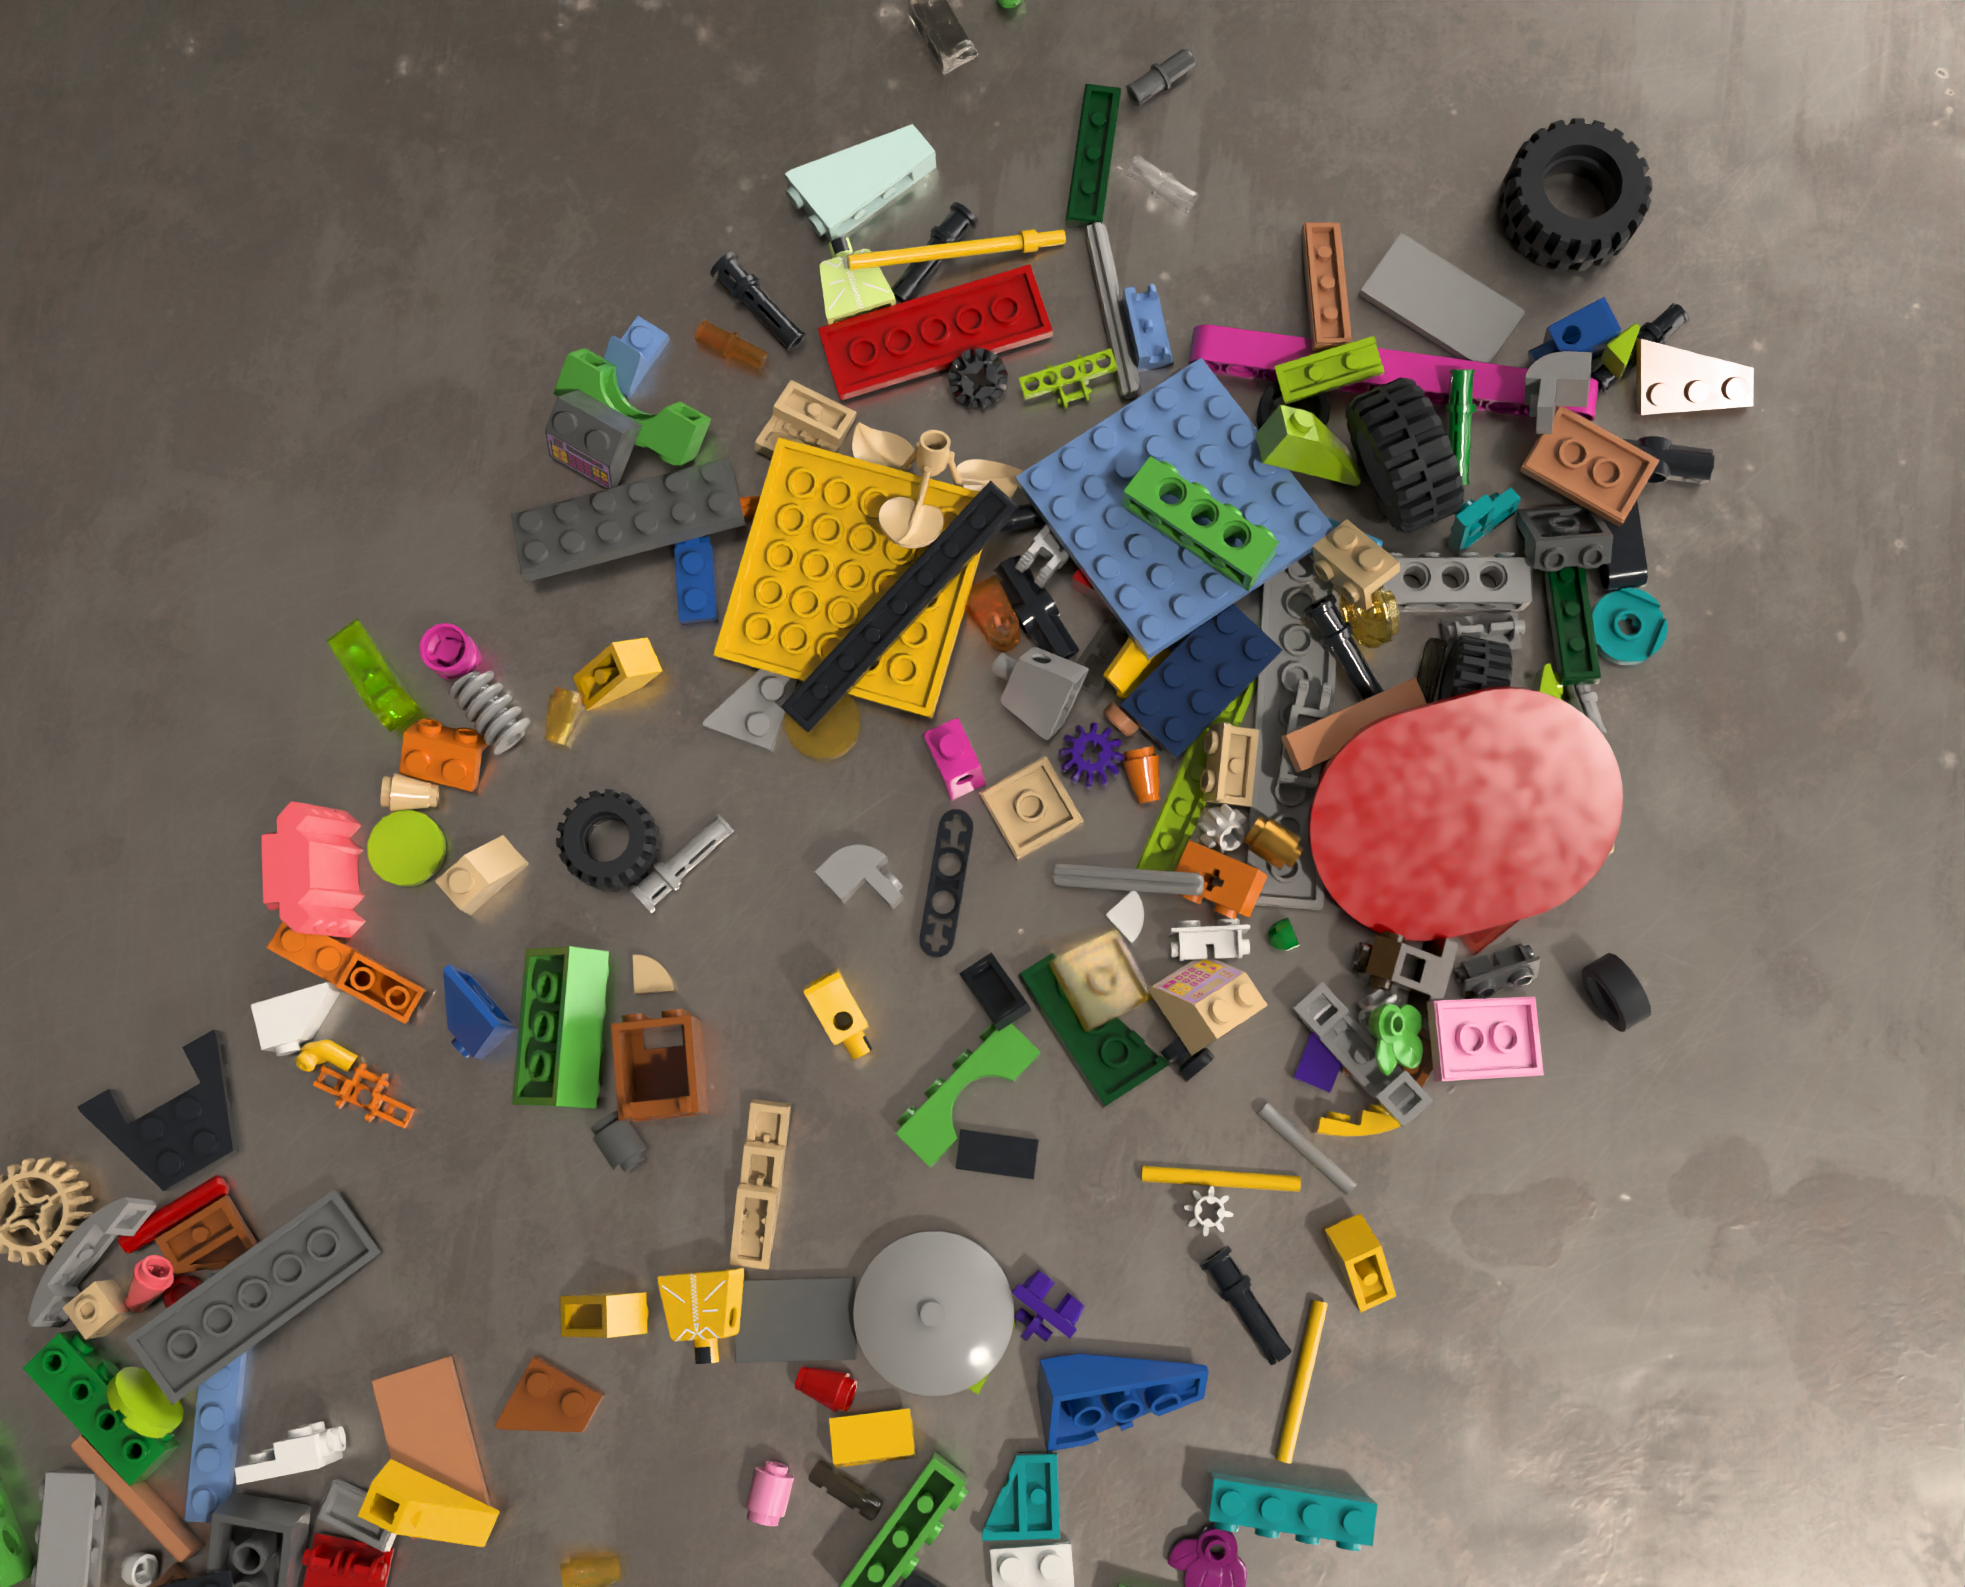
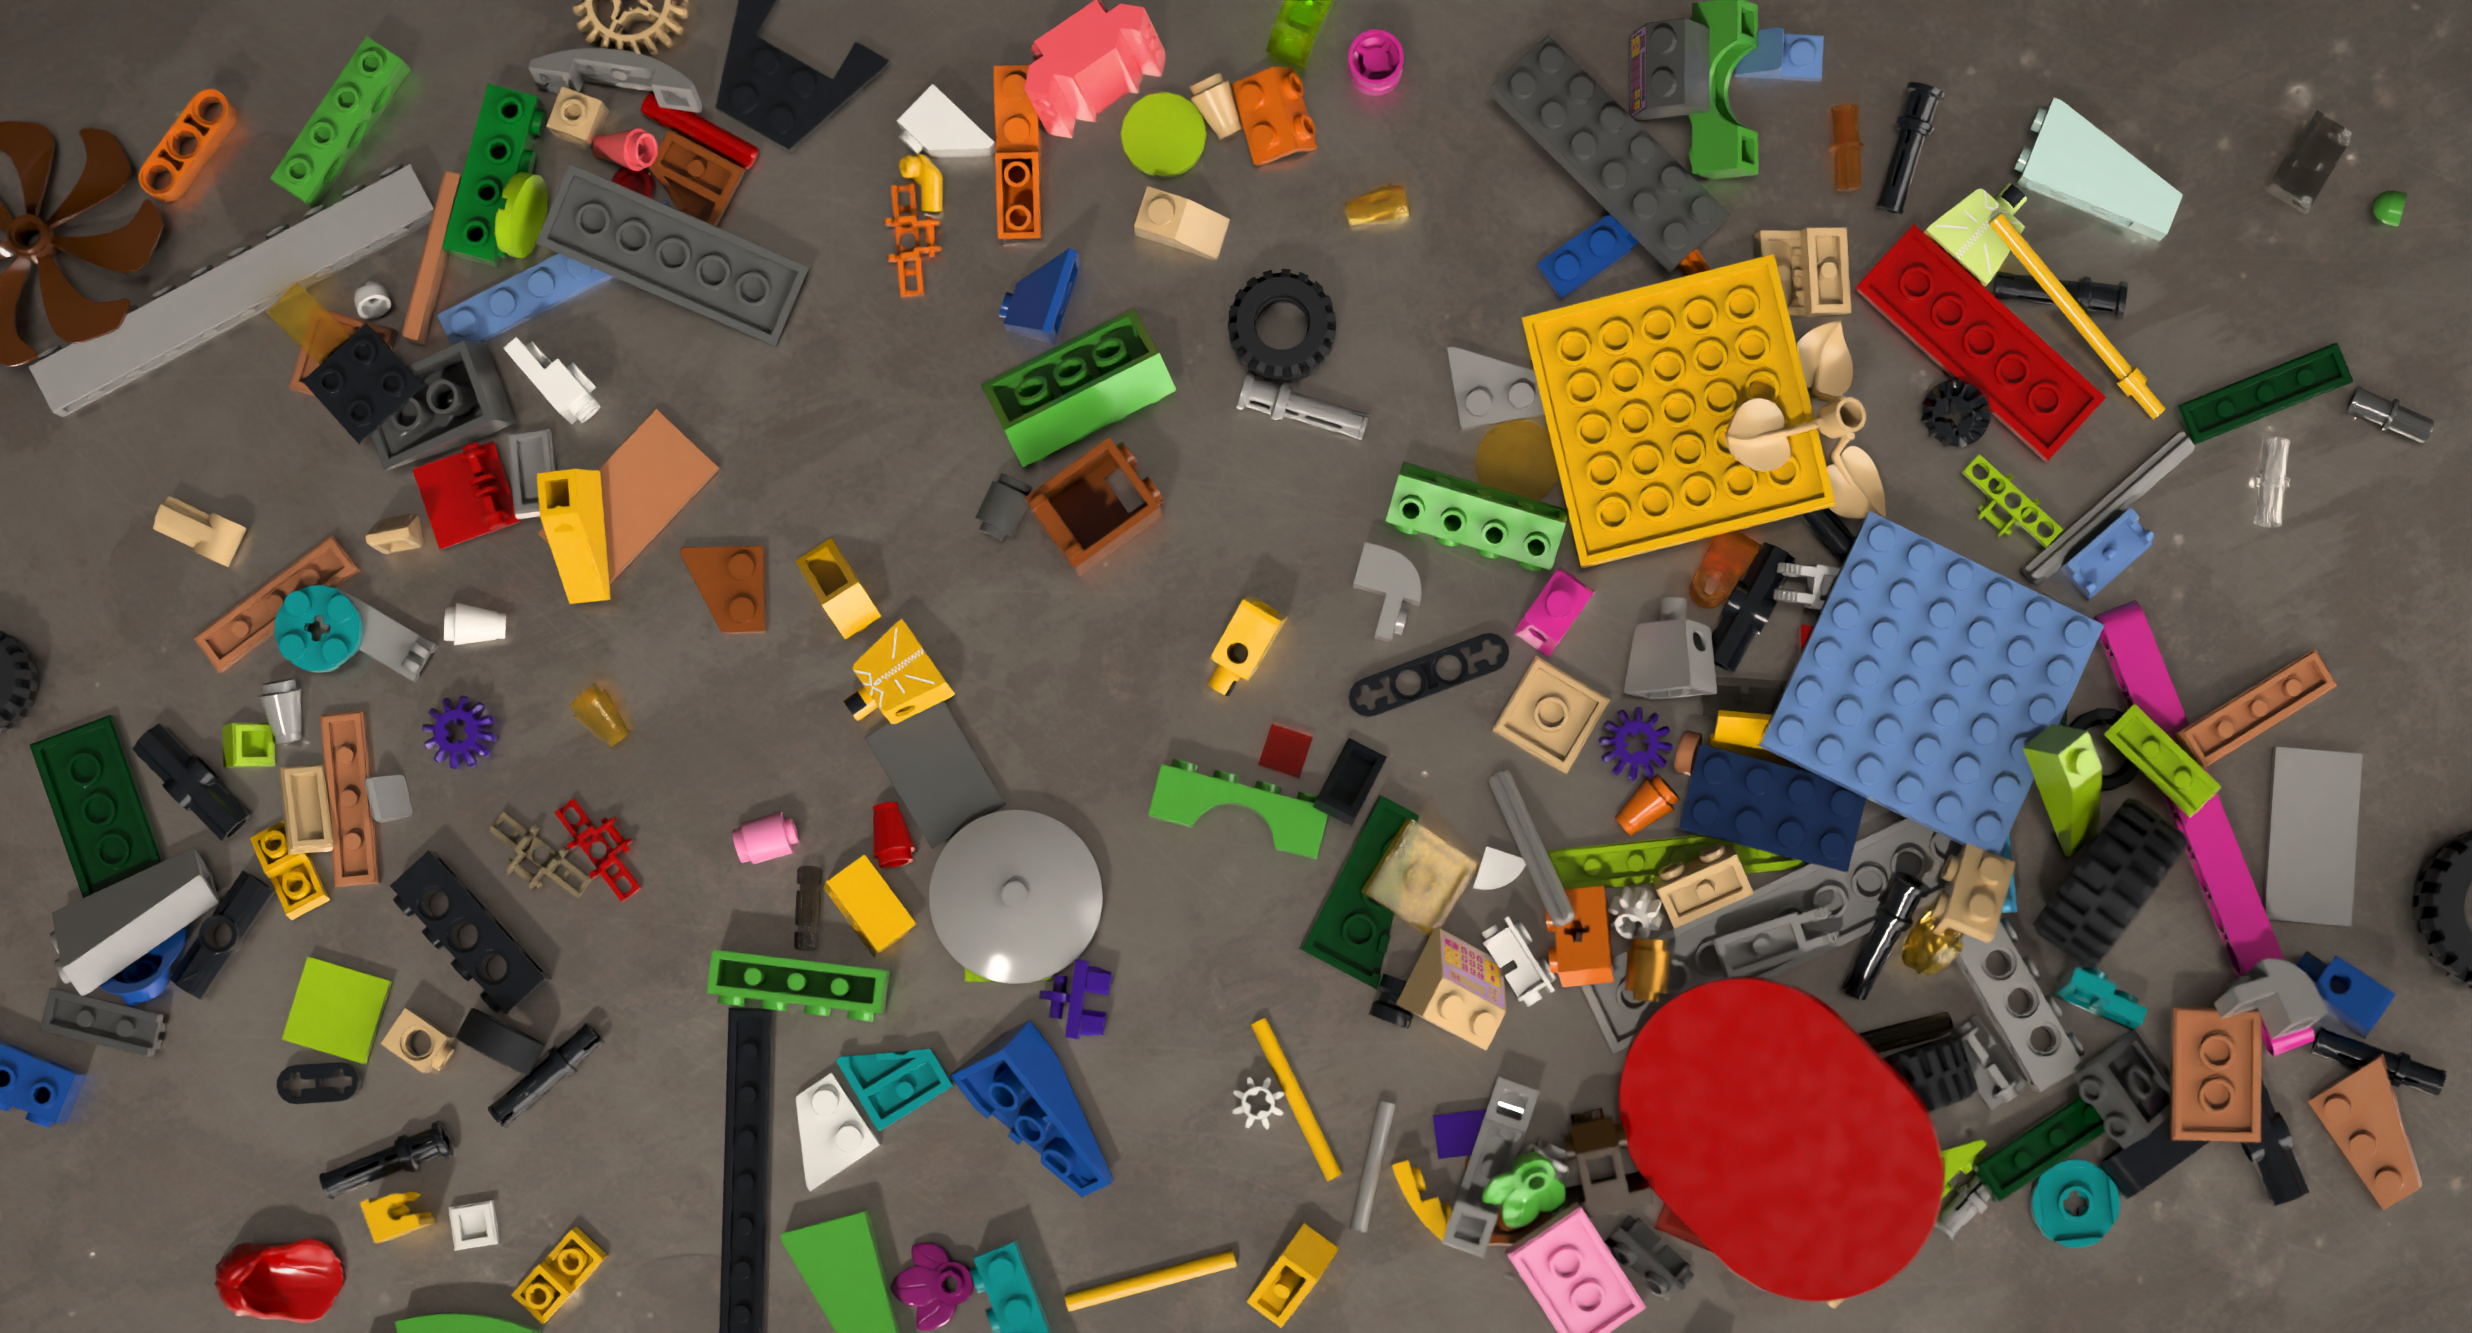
camera: 65 degrees right, 5 degrees up
light grey piece [448,671,531,755] -> none
yellow slope [572,637,662,711] -> none
tan tile [632,955,675,994] -> none
tan slope [729,1099,792,1270] -> none
black tile [781,480,1020,734] -> none
black tile [955,1129,1039,1180] -> none
bright green brick [1122,456,1279,591] -> none
black pin [1199,1246,1292,1365] -> none
green hinge [1268,917,1300,951] -> none
nougat tile [1281,677,1427,773] -> none
green pin [1445,369,1476,485] -> none
lime slope [1601,323,1640,379] -> none
none -> clear red tile [1258,724,1313,779]
none -> bright green brick [1385,461,1568,571]

